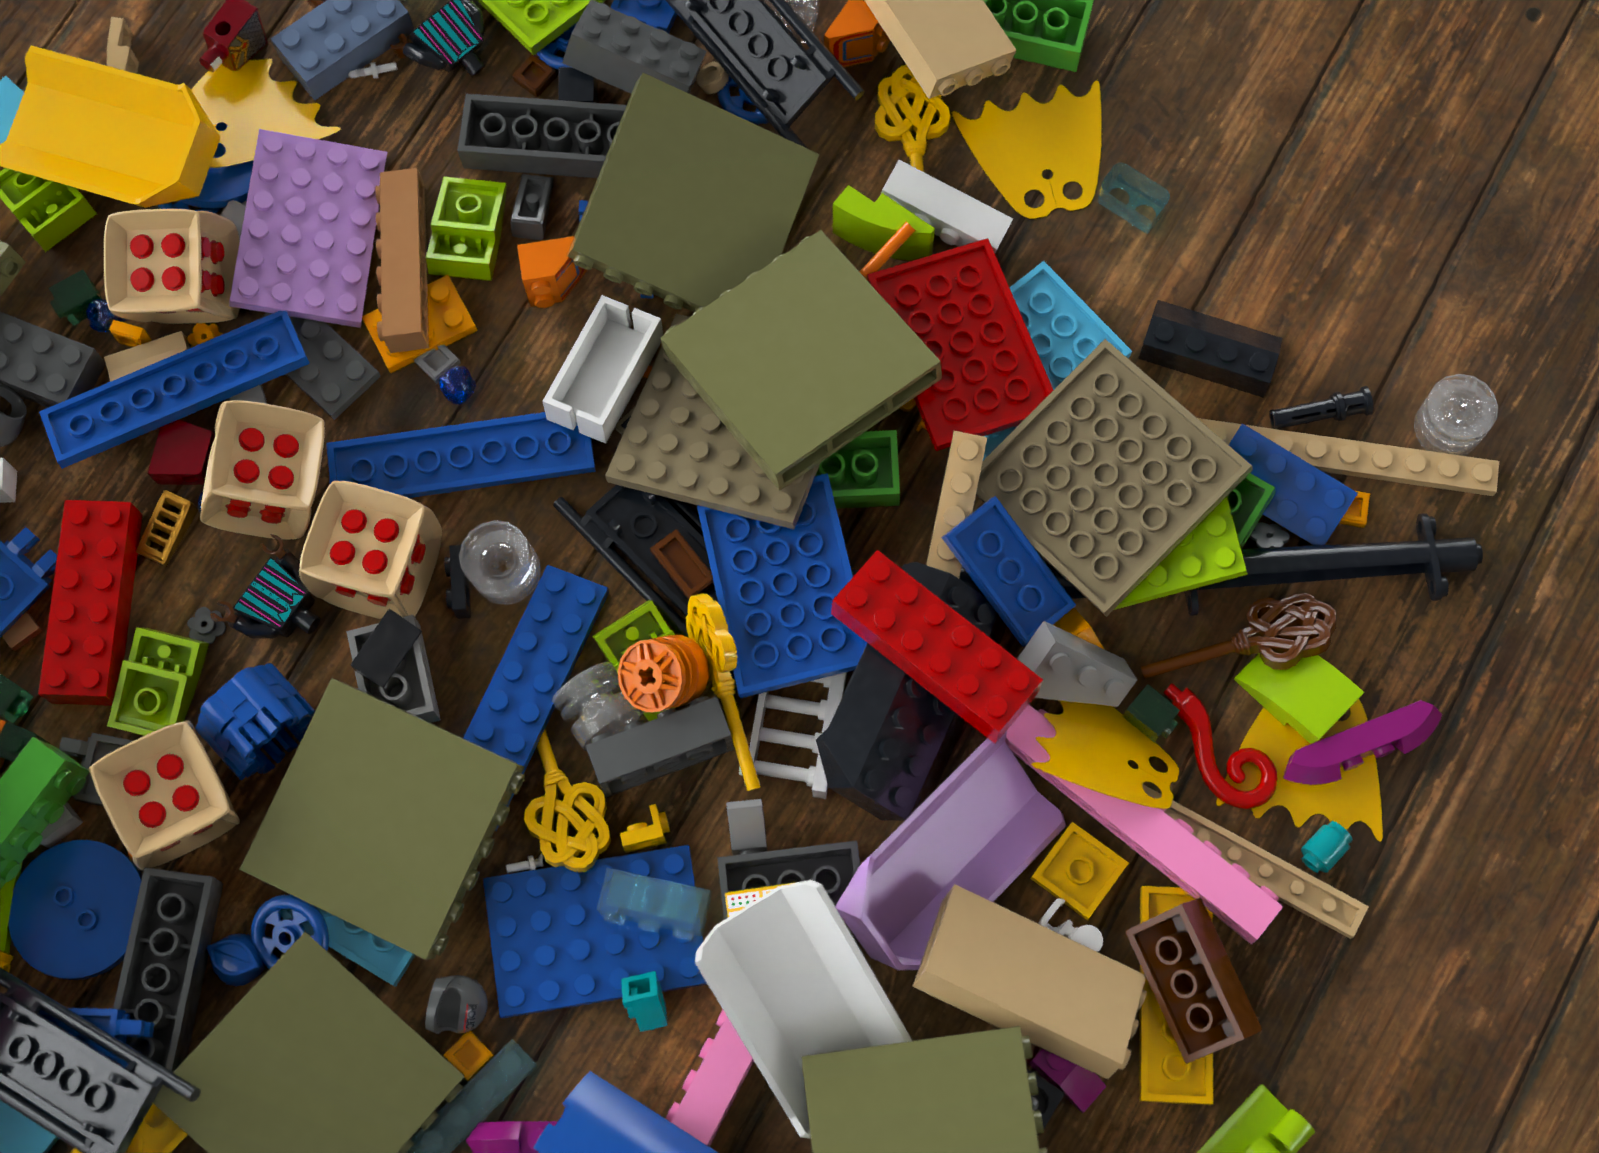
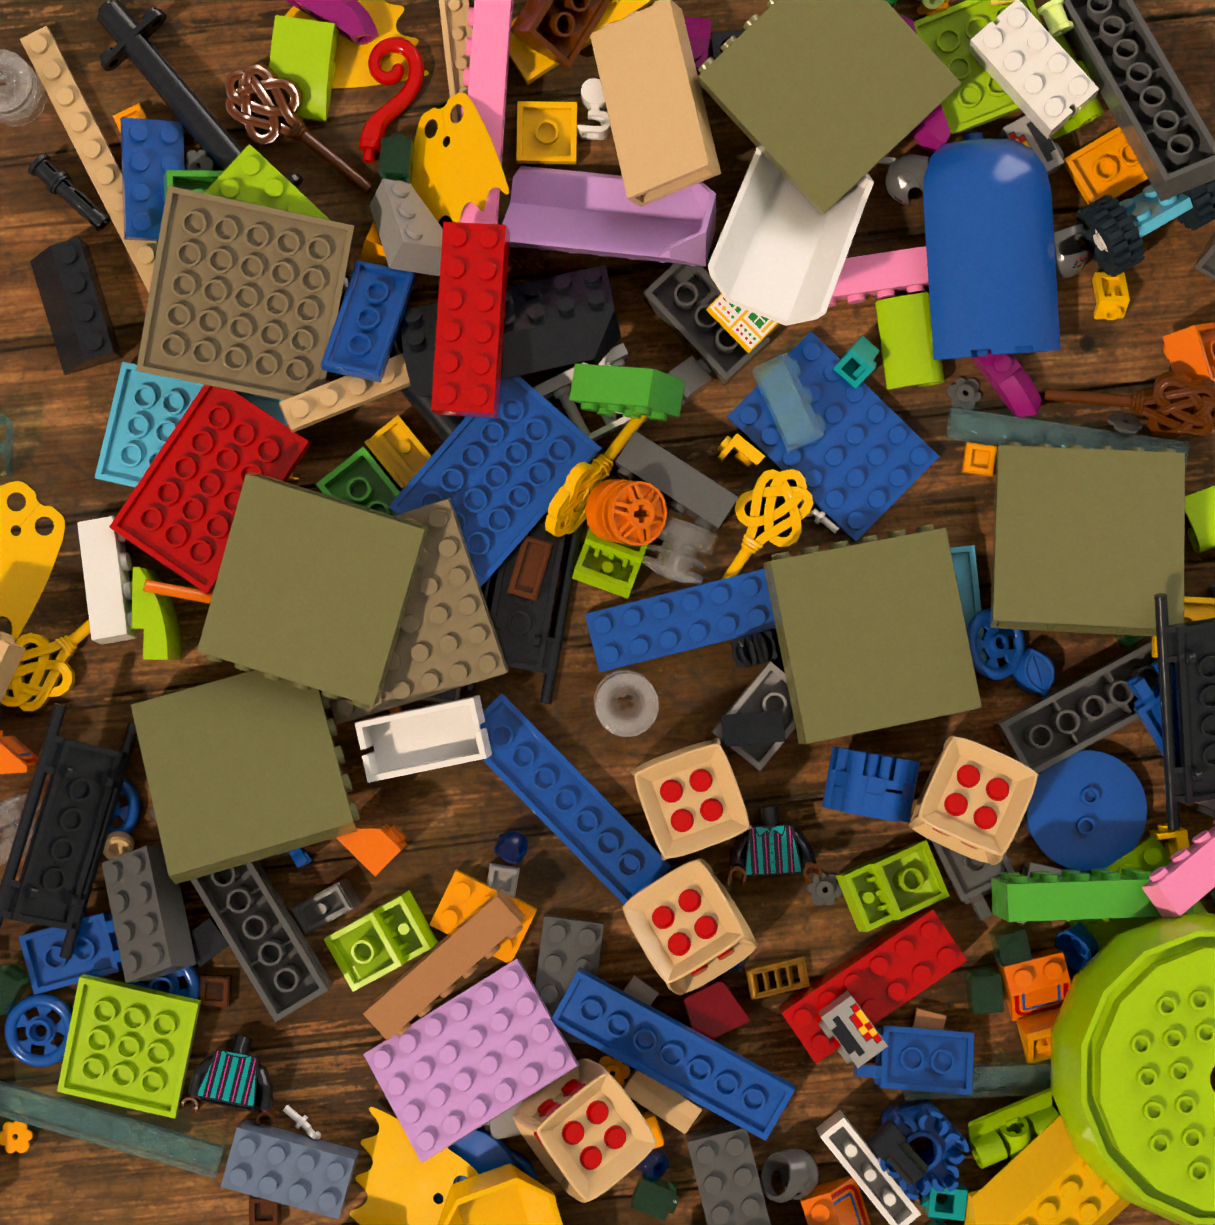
camera: 125 degrees left, 15 degrees up
dark grey helmet [425,975,488,1034] -> none
black plate [444,544,471,619] -> none
none -> yellow plate [364,415,431,489]
none -> bright green brick [569,364,685,421]
none -> black gear [731,629,781,668]
none -> brick [818,990,888,1068]
none -> lime panel [875,292,945,390]
none -> dark grey plant [947,377,981,412]

